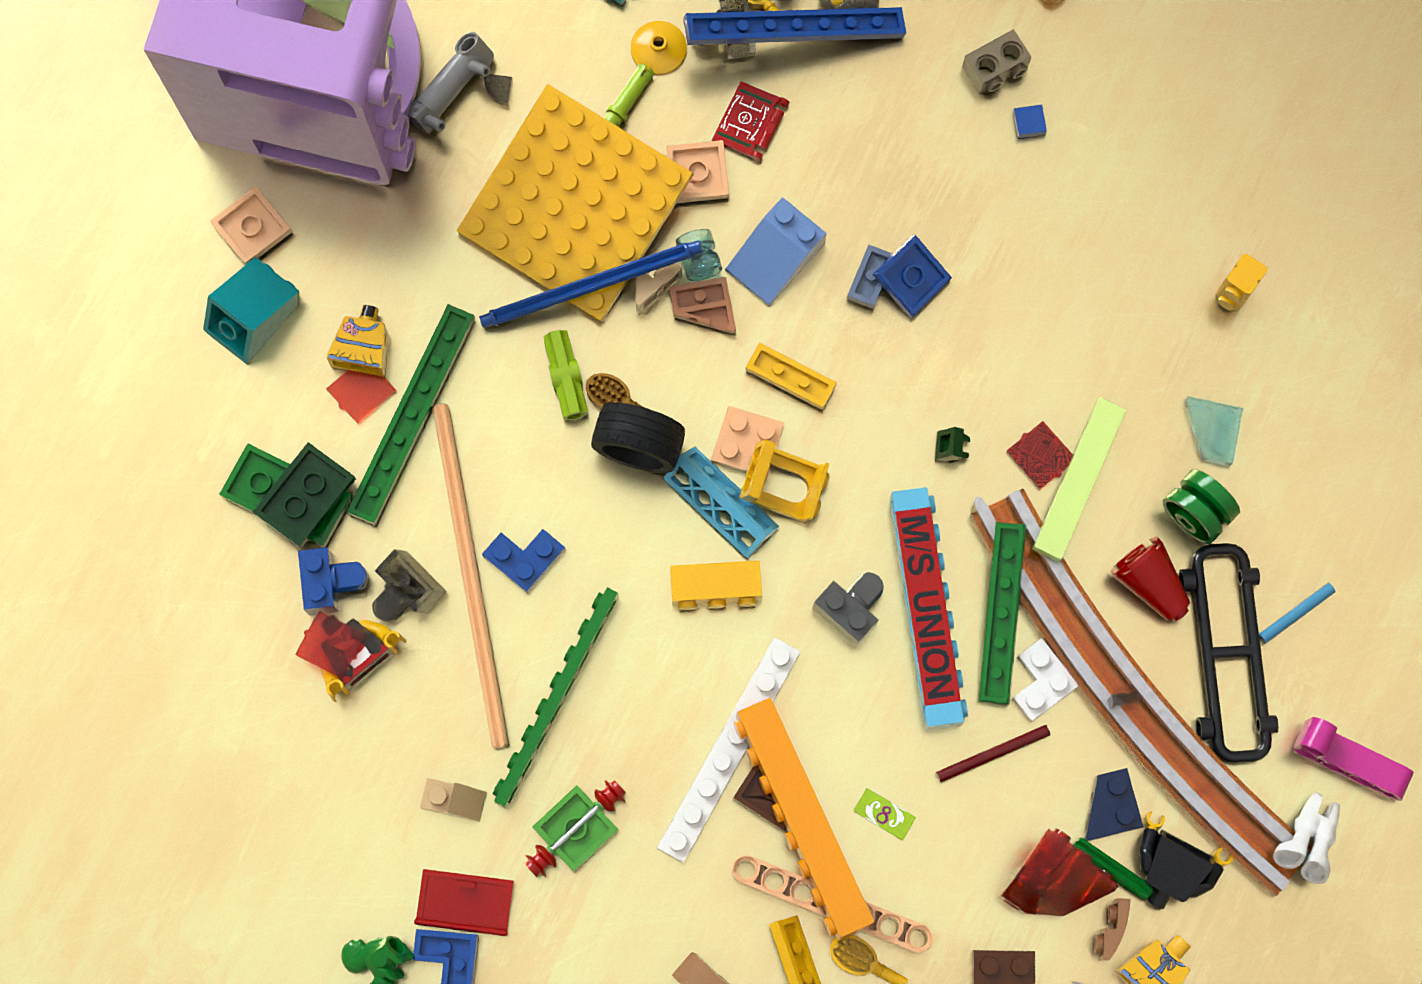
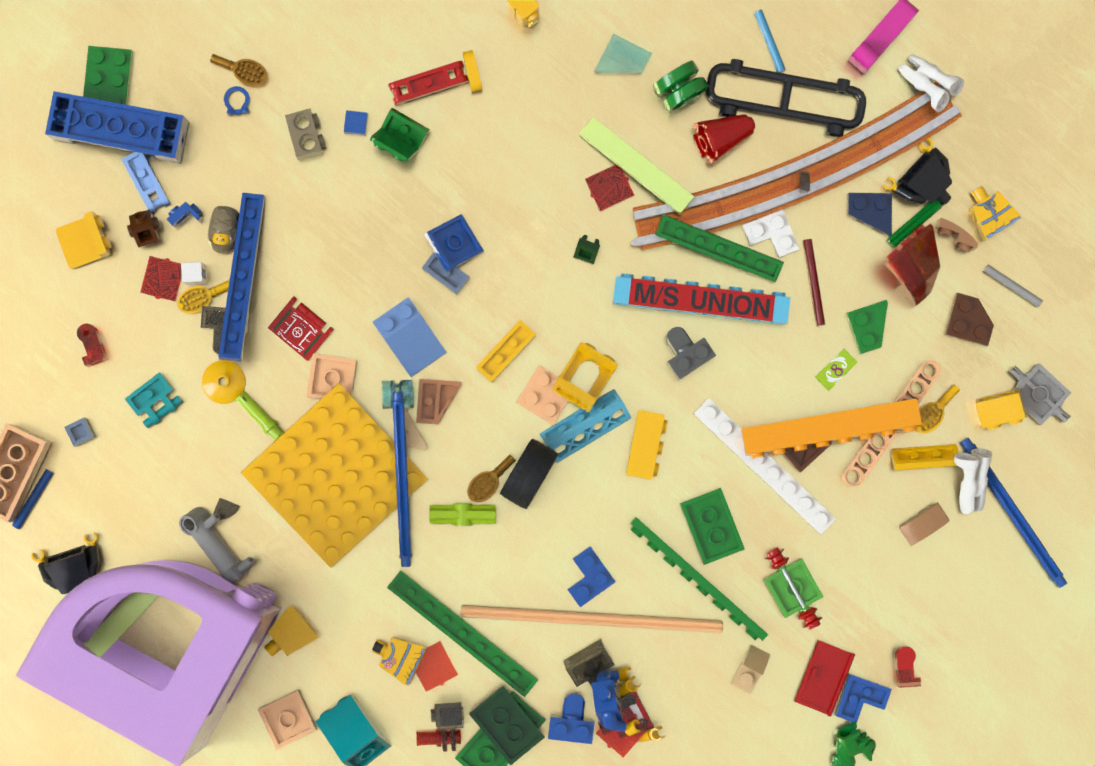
camera: 80 degrees left, 10 degrees up
none -> yellow torso [264,604,320,657]
none -> green bracket [370,108,430,161]
none -> red plate [388,61,469,106]
none -> clear red pin [416,729,461,747]
none -> clear smoke brick [431,702,464,752]
none -> yellow beam [462,50,482,92]
none -> blue torso [592,667,641,736]
none -> green plate [680,488,745,565]
none -> green wing [846,300,888,354]

